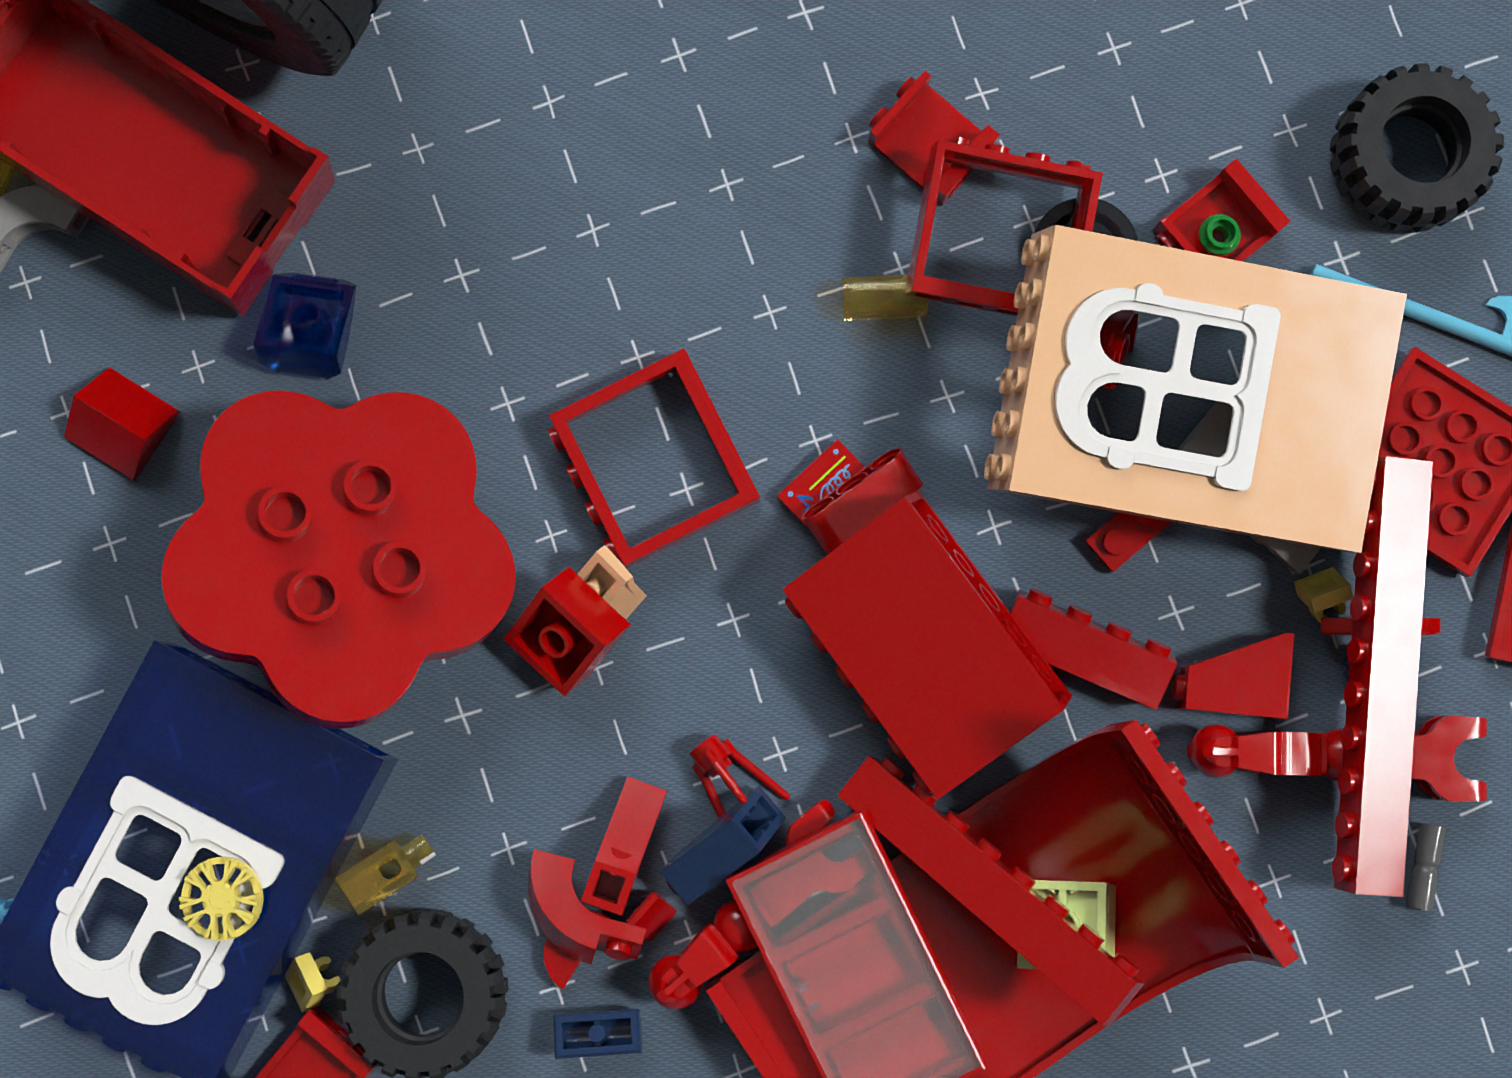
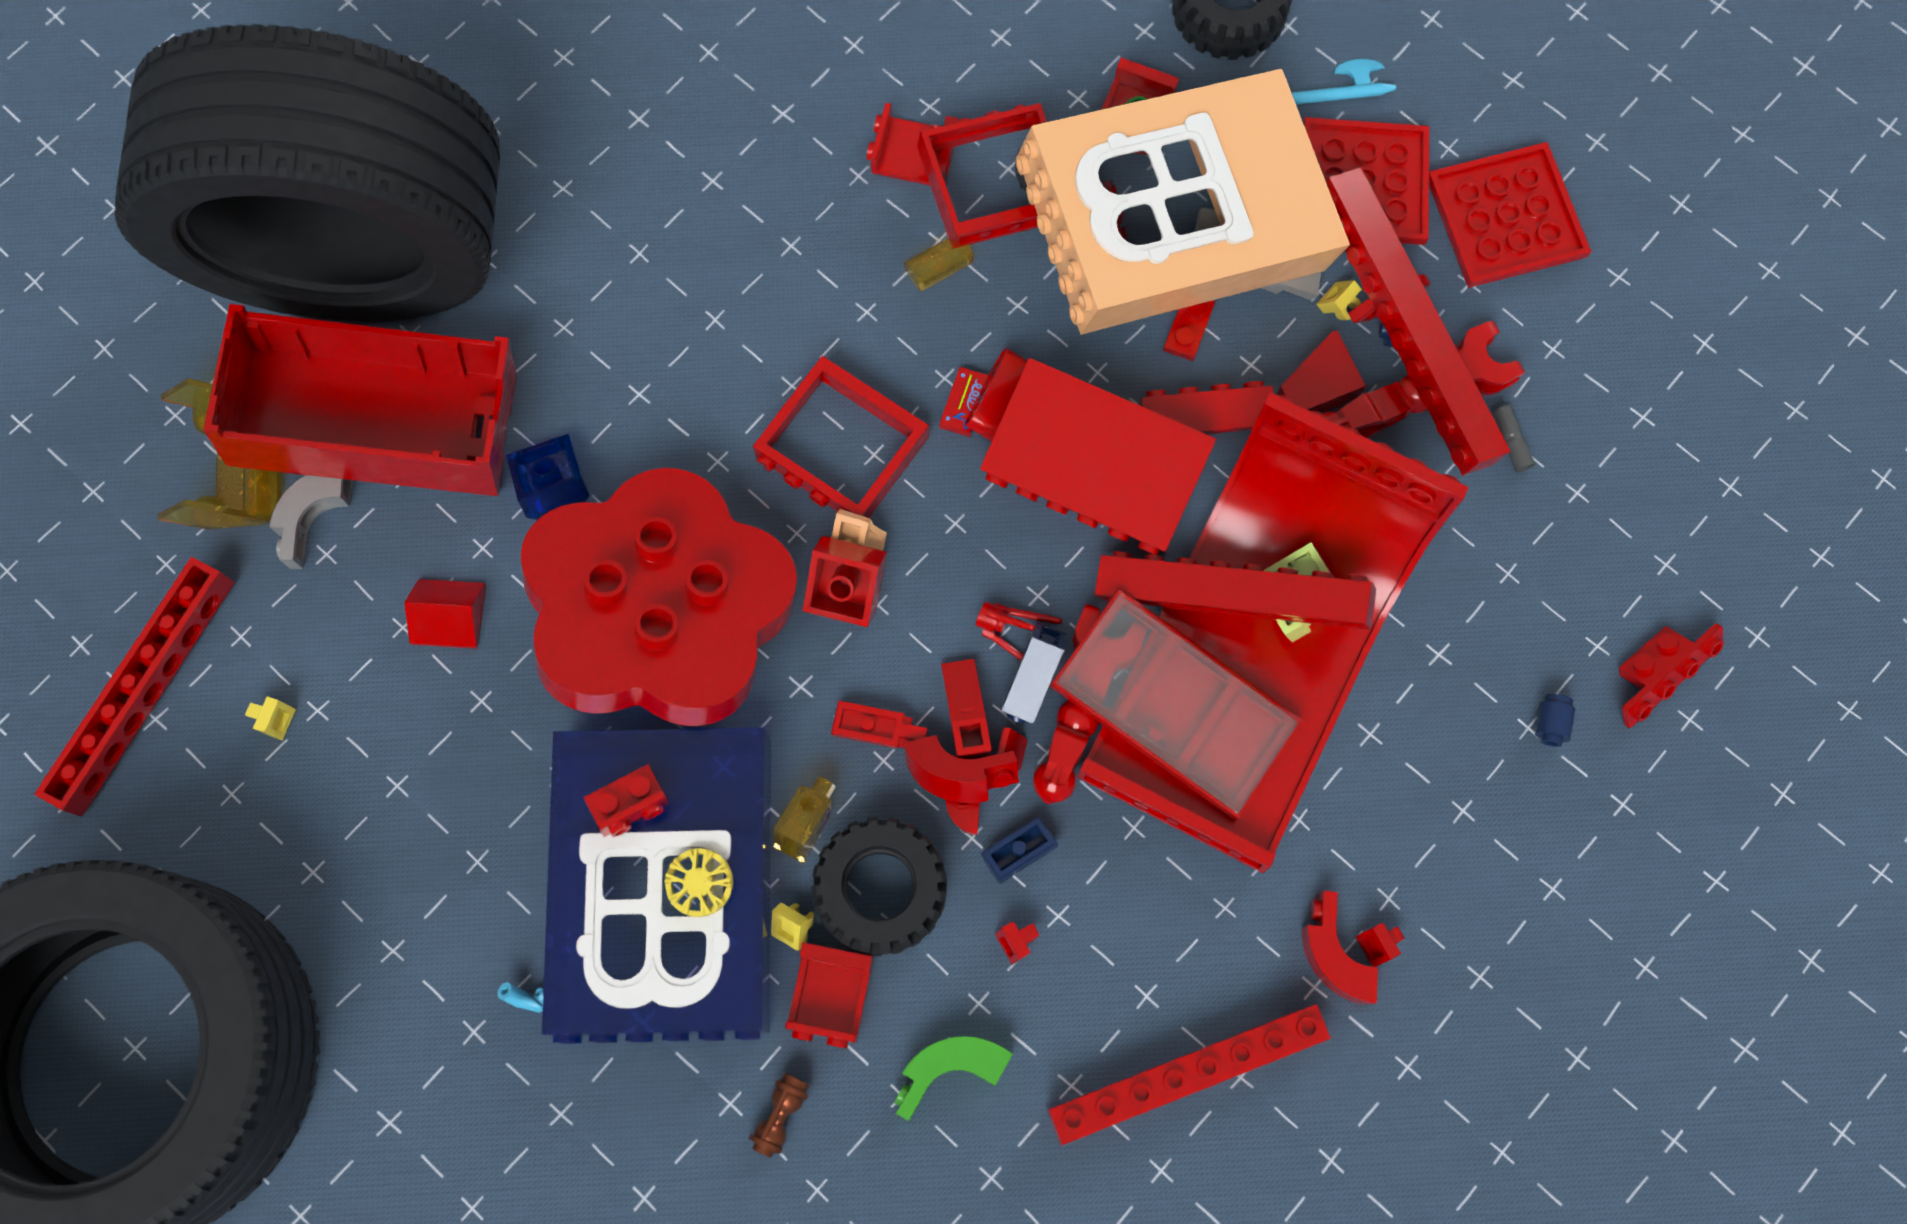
camera: 30 degrees left, 10 degrees down
none -> red bracket [583,764,669,837]
none -> red hinge [831,701,928,749]

